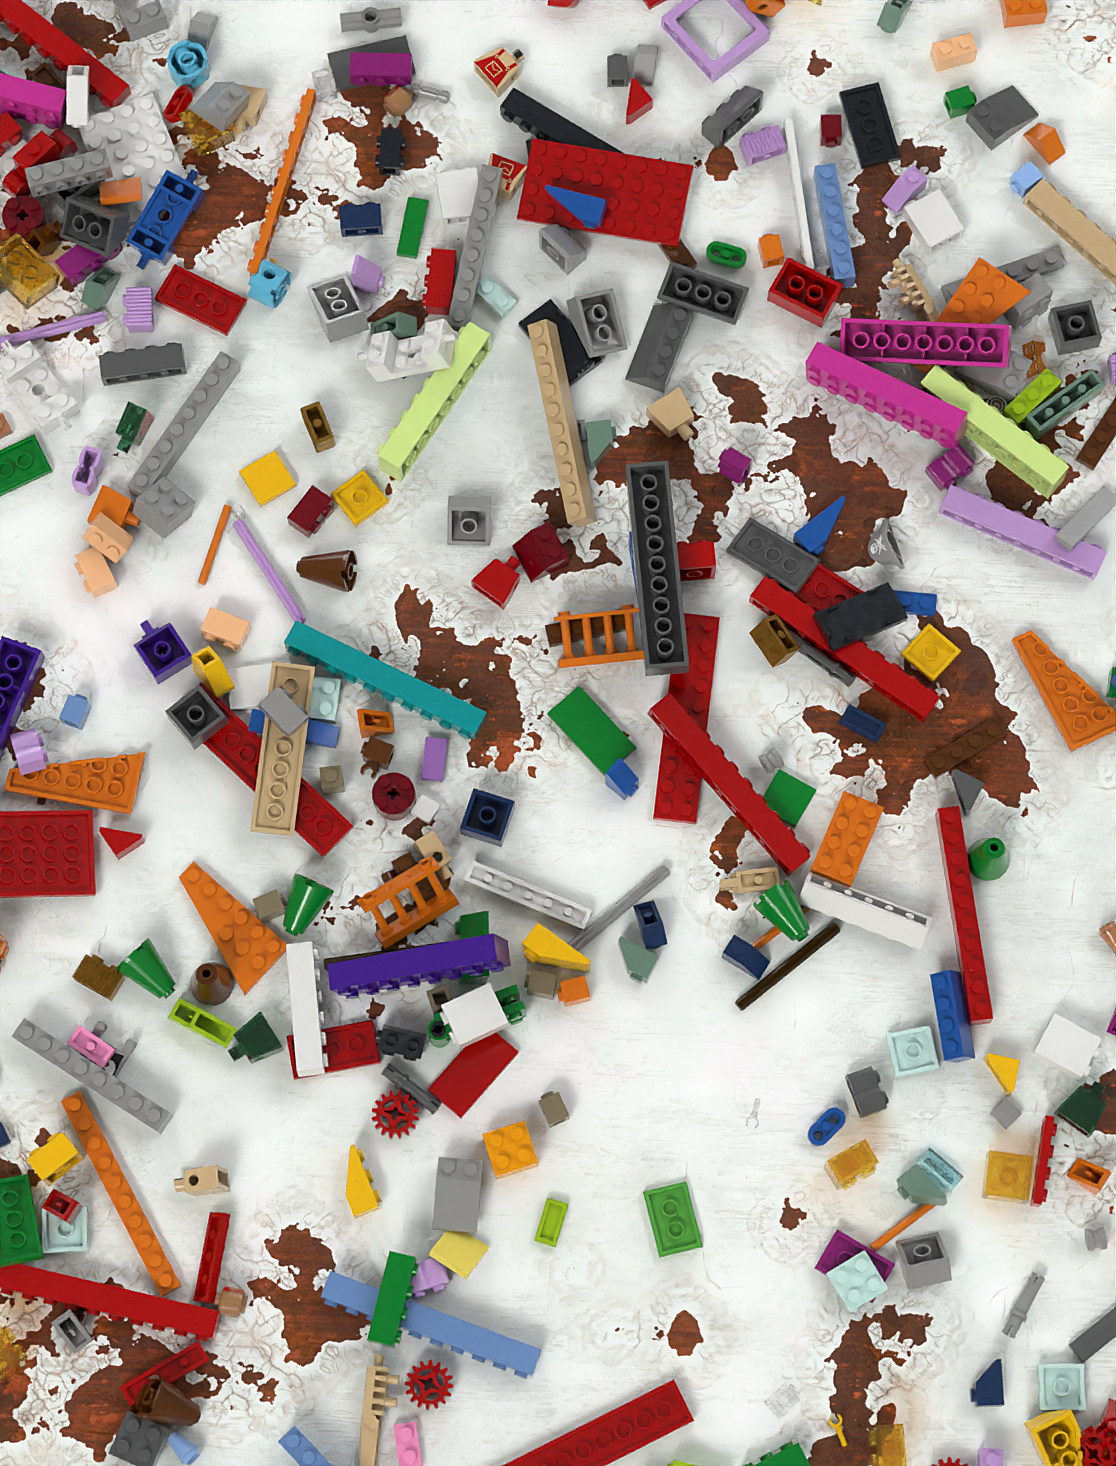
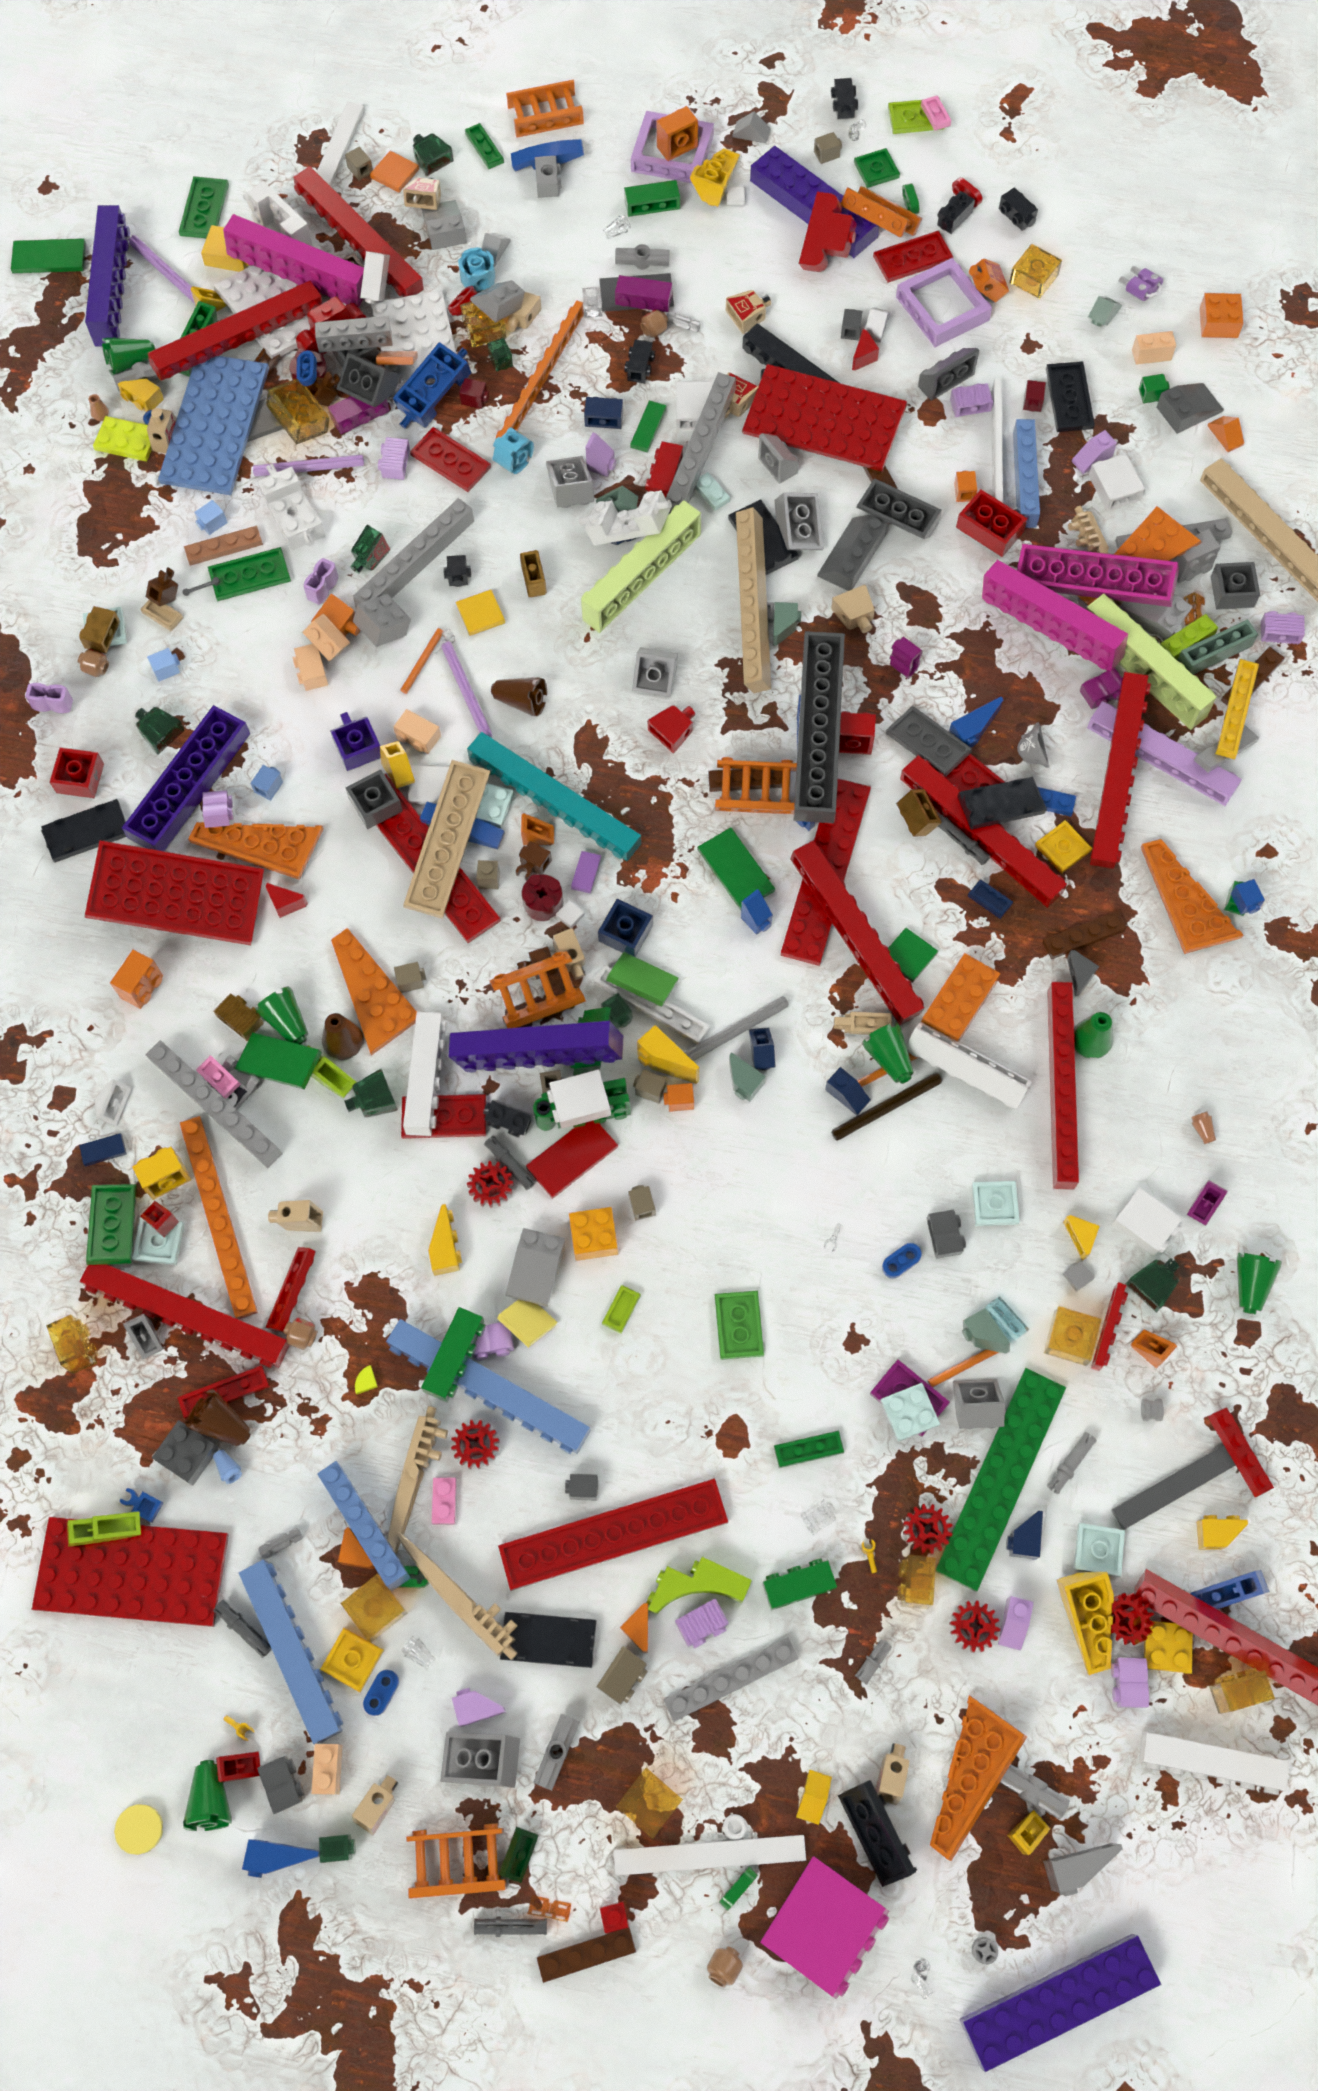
camera: 10 degrees right, 5 degrees down
sand green slope [81,267,121,309] -> none
dark grey brick [98,342,187,386] -> none
light grey brick [259,686,308,739] -> none
green cone [283,873,334,936] -> none
dark red brick [287,485,334,538] -> none
yellow tile [330,469,389,527] -> none
dark red slope [512,521,569,583] -> none
blue slope [545,185,608,229] -> none
green plate [706,241,747,269] -> none
light grey wheel [758,747,784,775] -> none
clear yellow brick [824,1139,879,1191] -> none
blue brick [930,970,975,1063] -> none
light blue brick [1009,161,1044,198] -> none
none -> green tile [235,1032,322,1090]
none -> blue plate [296,350,317,386]
none -> neon yellow tile [355,1365,378,1395]
none -> black brick [443,555,471,587]
none -> dark red brick [459,378,489,409]
none -> clear green brick [487,338,513,372]
none -> dark grey brick [565,1474,598,1501]
none -> clear green brick [601,993,633,1029]
none -> bright green tile [606,952,679,1007]
none -> green tile [774,1430,844,1468]
none -> red gear [903,1504,953,1555]
none -> green plate [935,1368,1067,1592]
none -> red brick [1089,672,1151,869]
none -> yellow tile [1215,659,1259,760]

